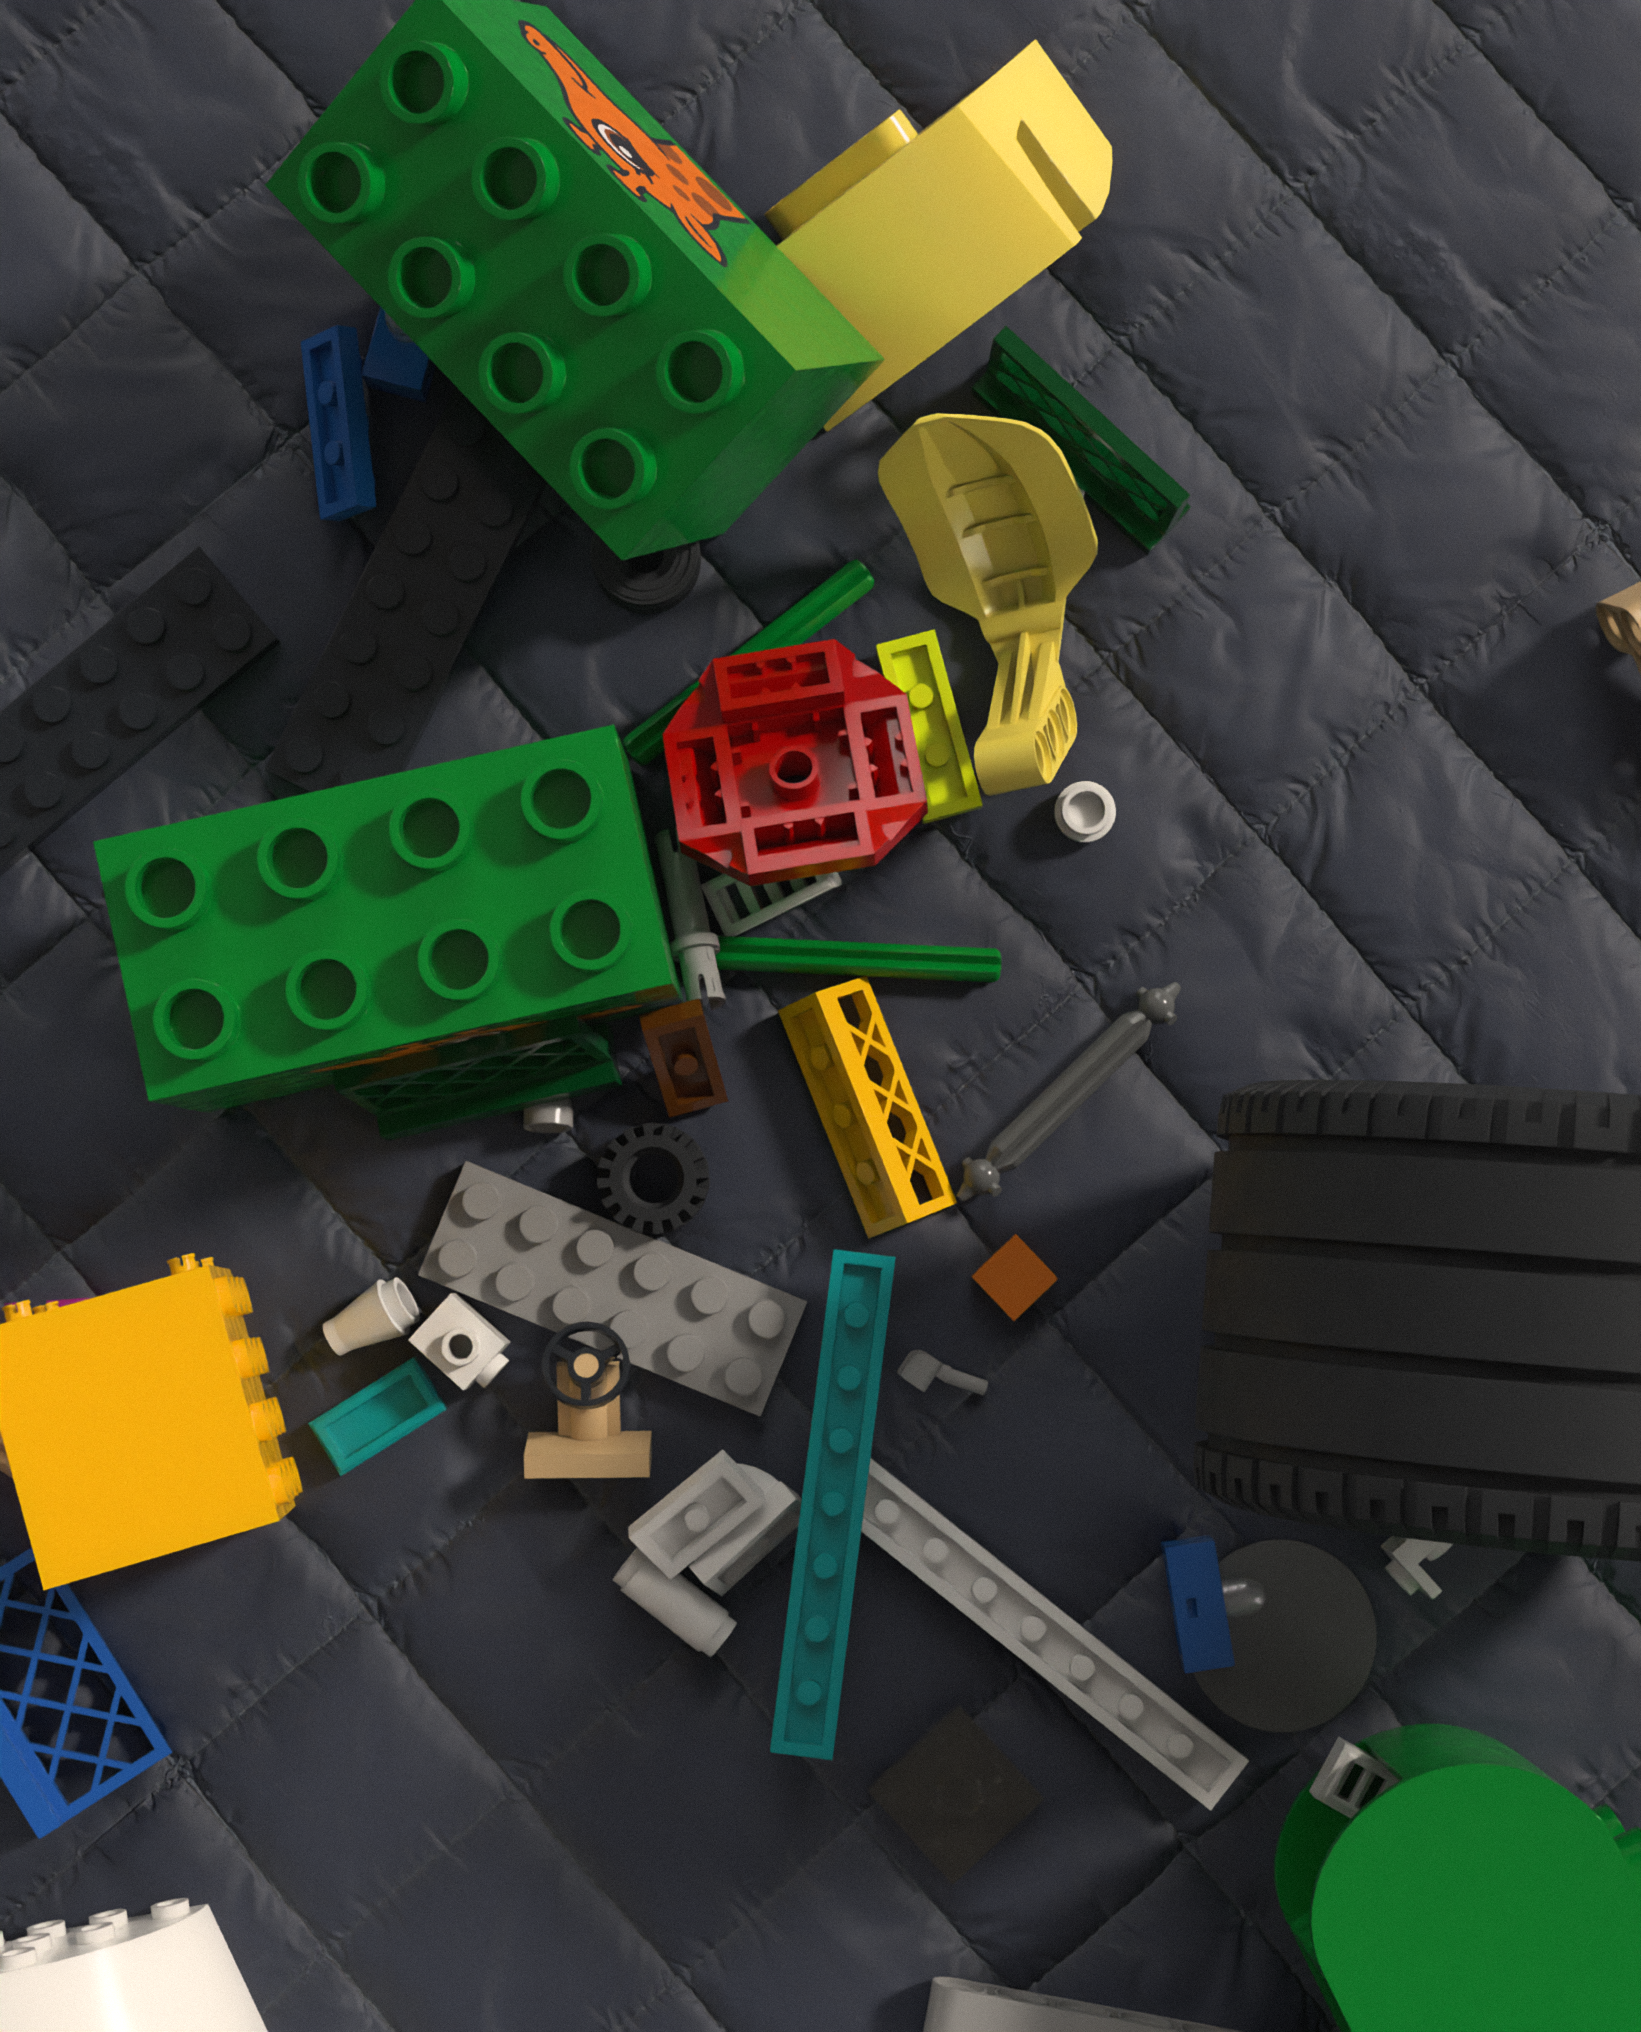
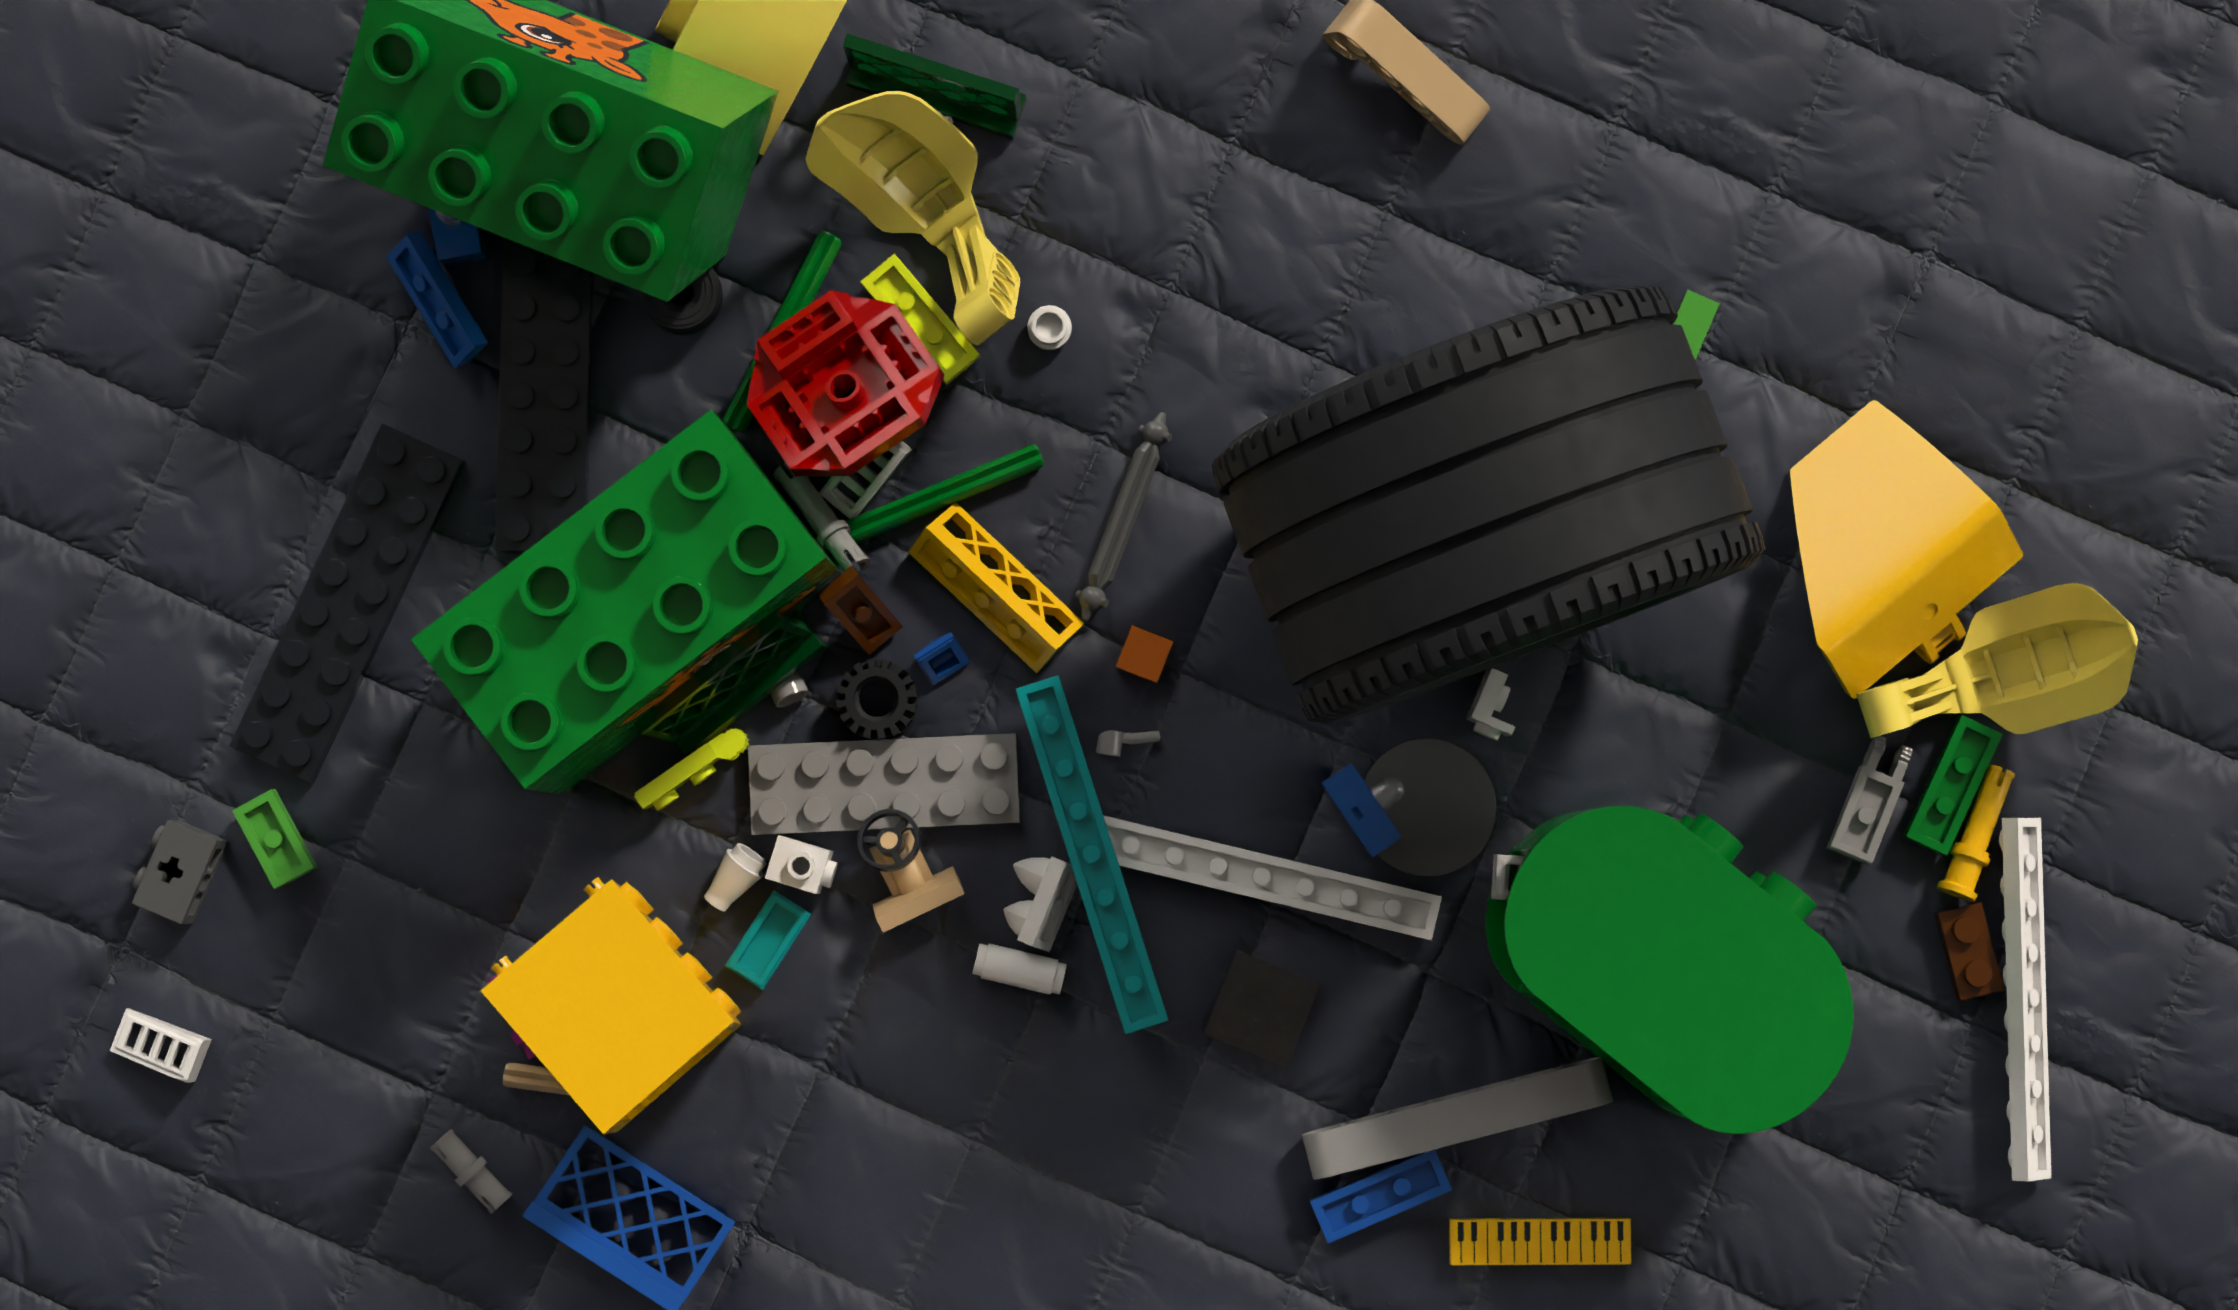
camera: 20 degrees left, 0 degrees up
white tile [628,1449,765,1580] -> none
none -> neon yellow hinge [634,728,750,812]
none -> blue slope [913,632,970,686]

